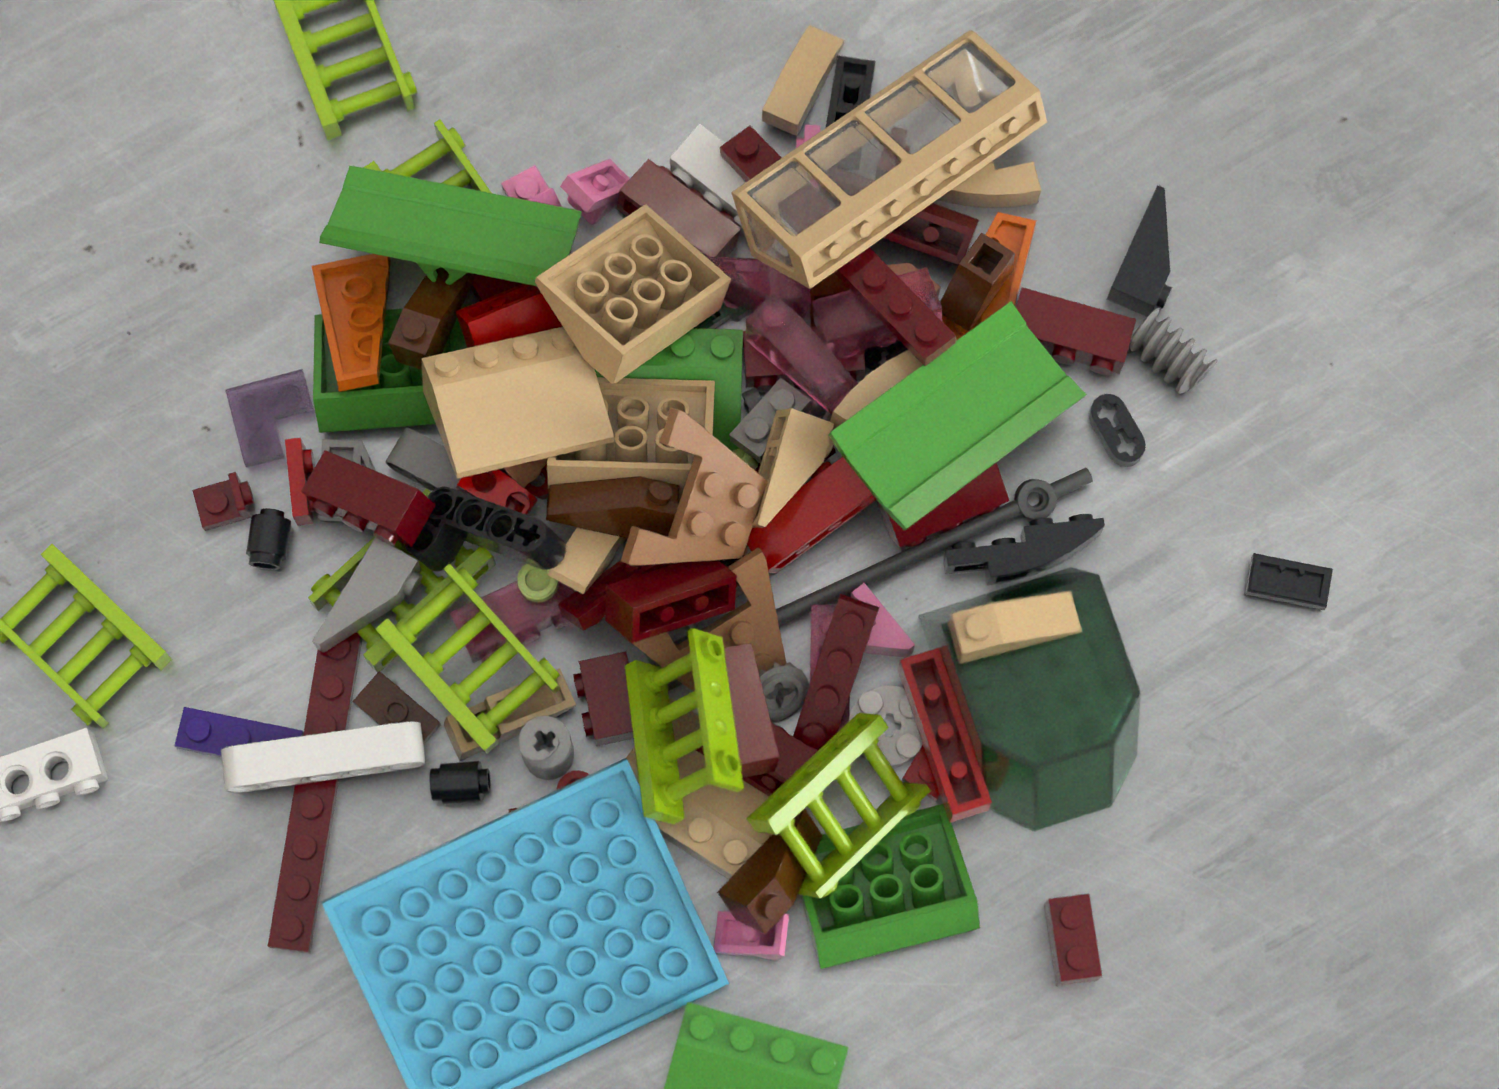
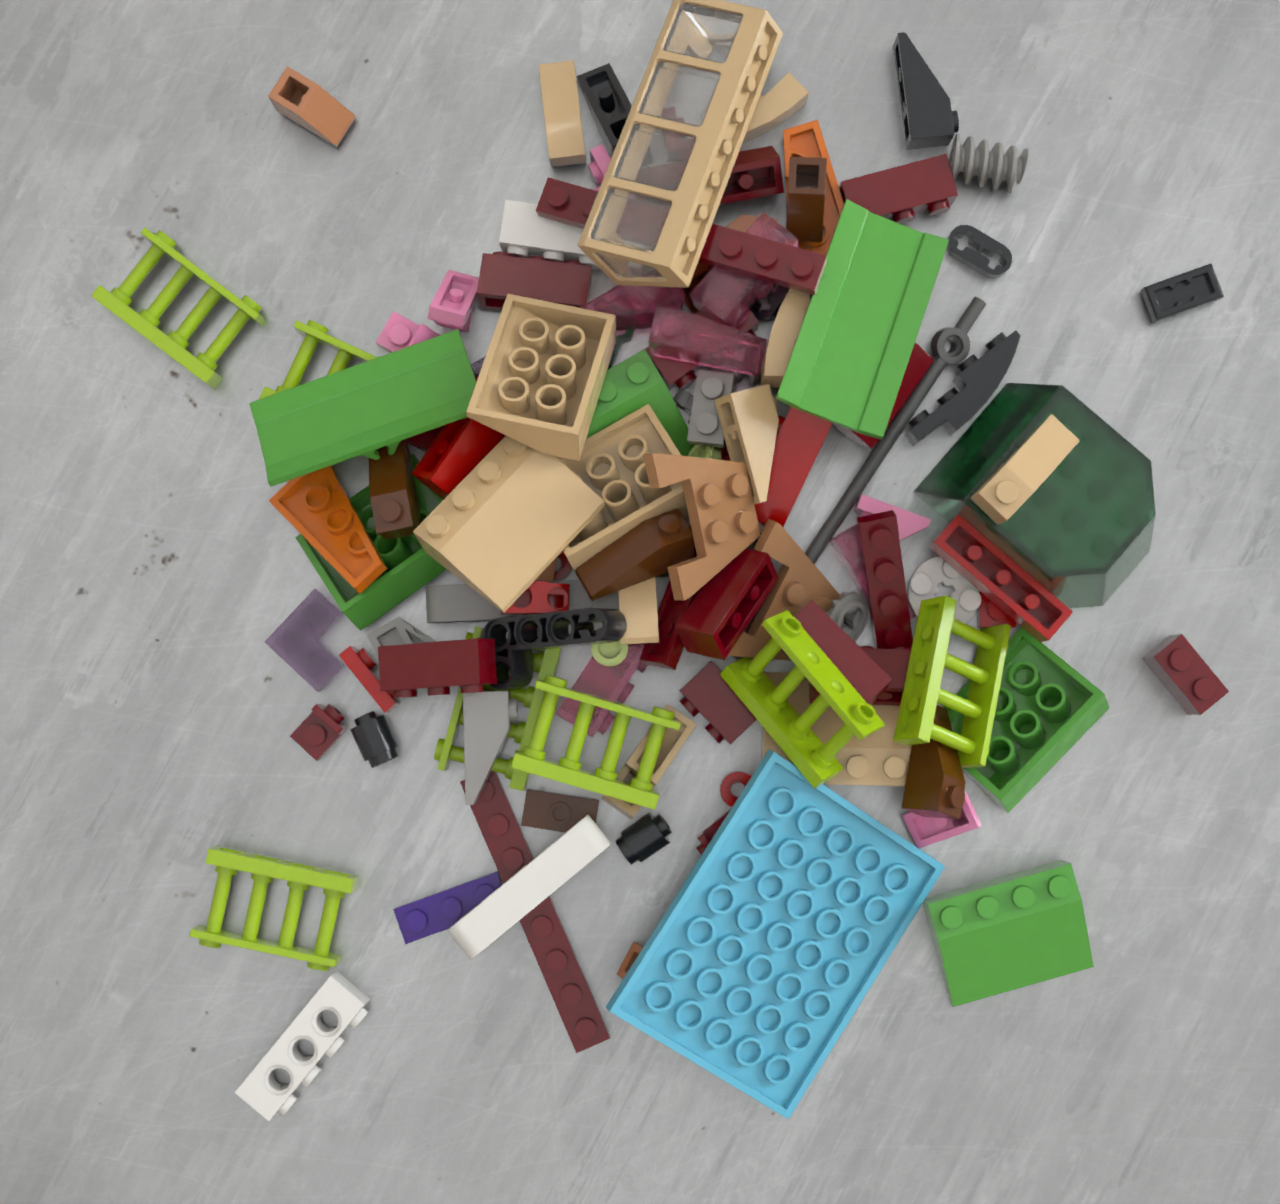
camera: 30 degrees left, 10 degrees up
light grey piece [518,716,574,780] -> none

